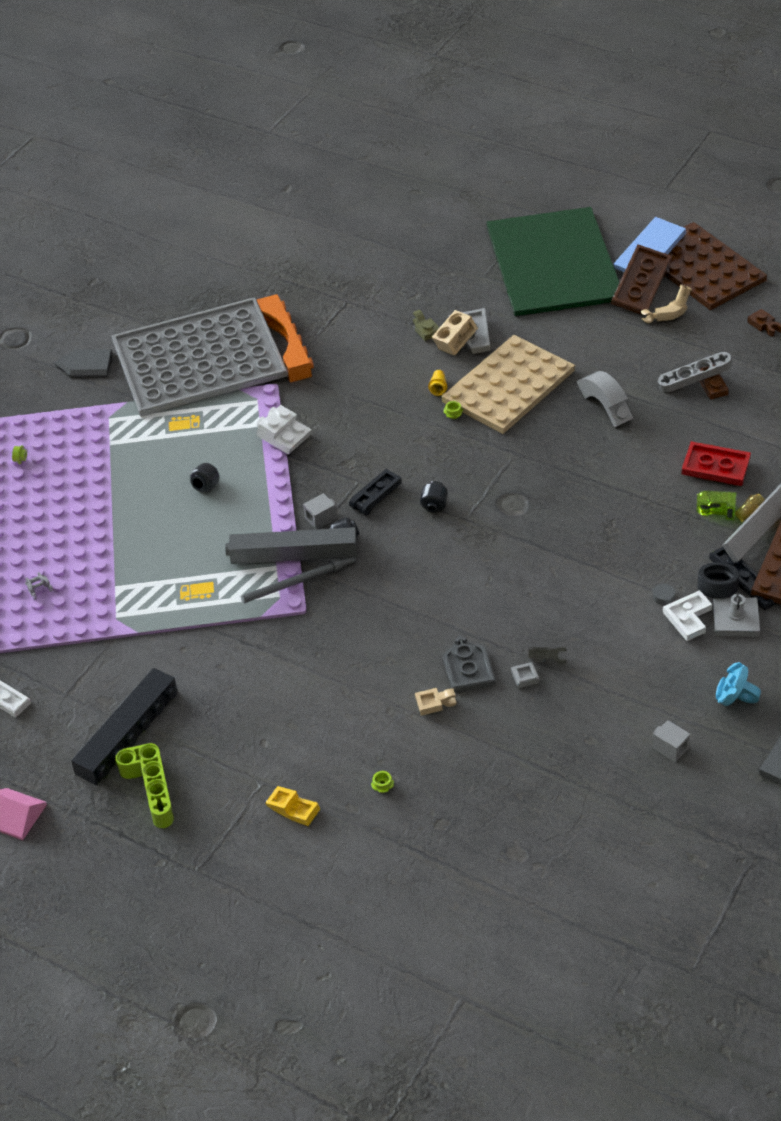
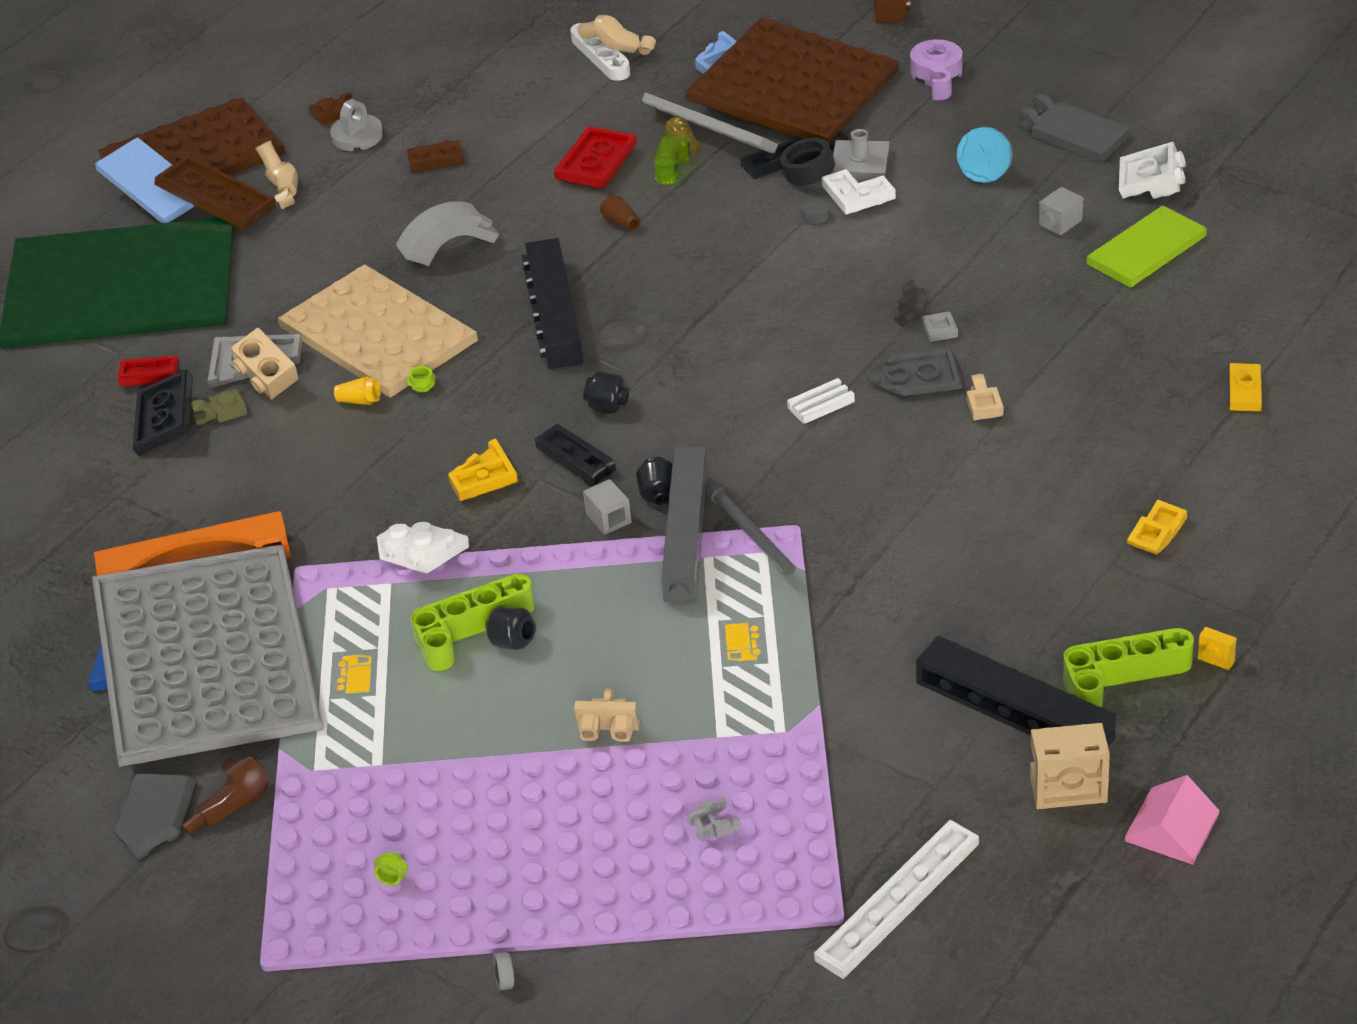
camera: 85 degrees left, 5 degrees down
lime plate [371,771,394,793] -> none
light grey beam [658,352,733,392] -> none
none -> red plate [117,355,180,386]
none -> black tile [132,369,193,456]
none -> reddish brown animal [182,756,269,835]
none -> light grey tile [330,99,383,151]
none -> lime beam [410,574,535,671]
none -> yellow wing [448,439,518,501]
none -> black brick [521,238,583,369]
none -> tan hips [574,688,640,742]
none -> reddish brown cone [600,195,640,231]
none -> white tile [787,378,855,424]
none -> tan piece [1030,723,1110,809]
none -> lime tile [1087,205,1207,288]
none -> white plate [1119,142,1186,199]
none -> yellow plate [1198,627,1237,670]
none -> yellow plate [1229,363,1262,412]

